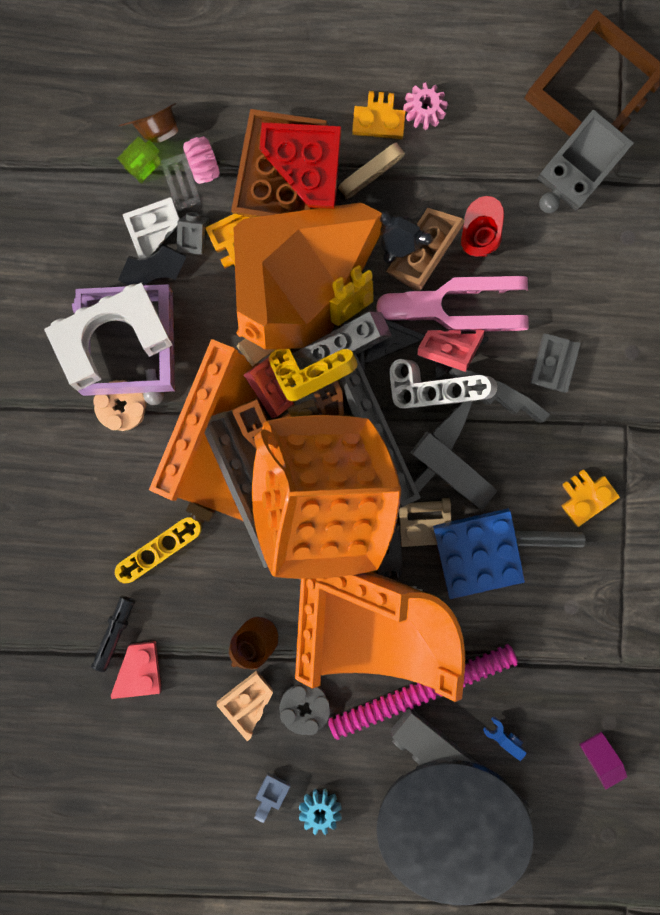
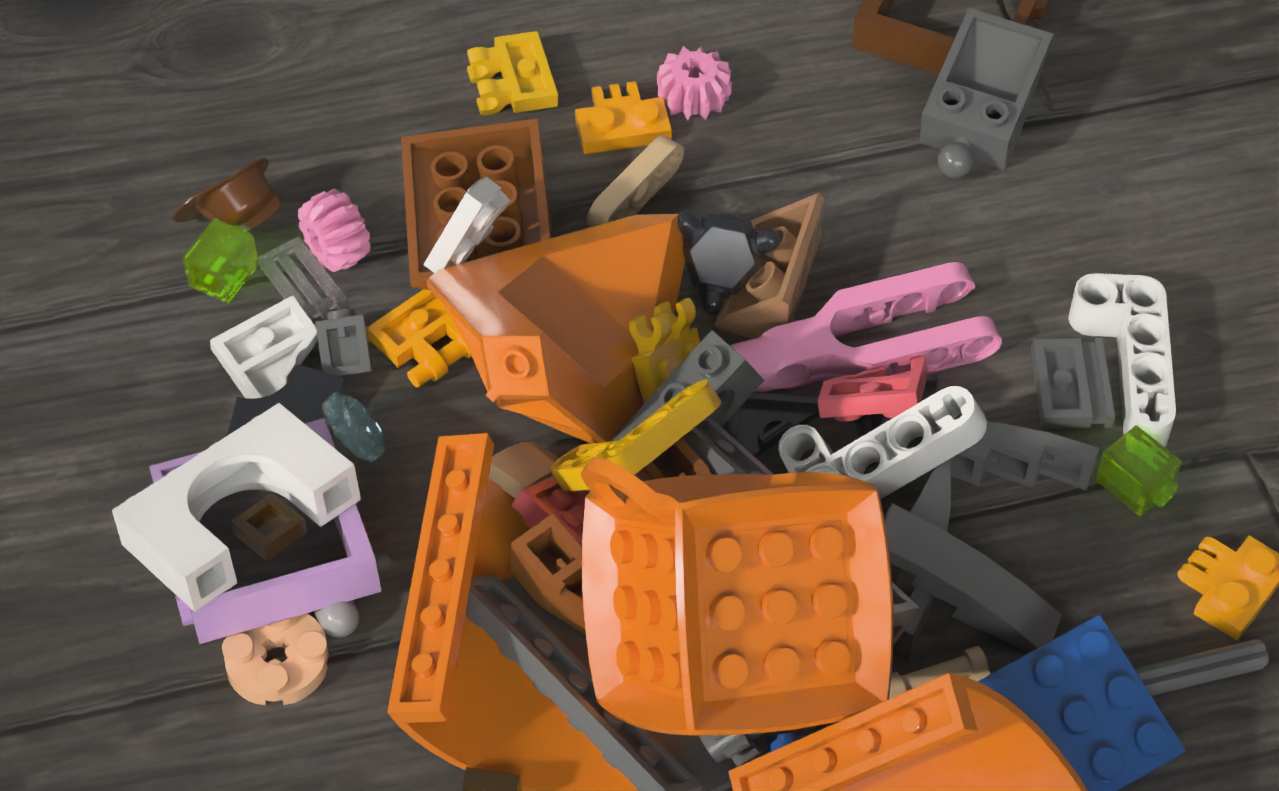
camera: 15 degrees left, 35 degrees down
red plate [259,123,342,209] -> none
red piece [461,196,504,257] -> none
none -> dark brown plate [231,493,307,561]
none -> clear light blue gear [322,392,385,463]
none -> white plate [423,177,510,273]
none -> yellow plate [467,31,558,115]
none -> white beam [1068,273,1176,455]
none -> clear neon green brick [1096,425,1182,517]

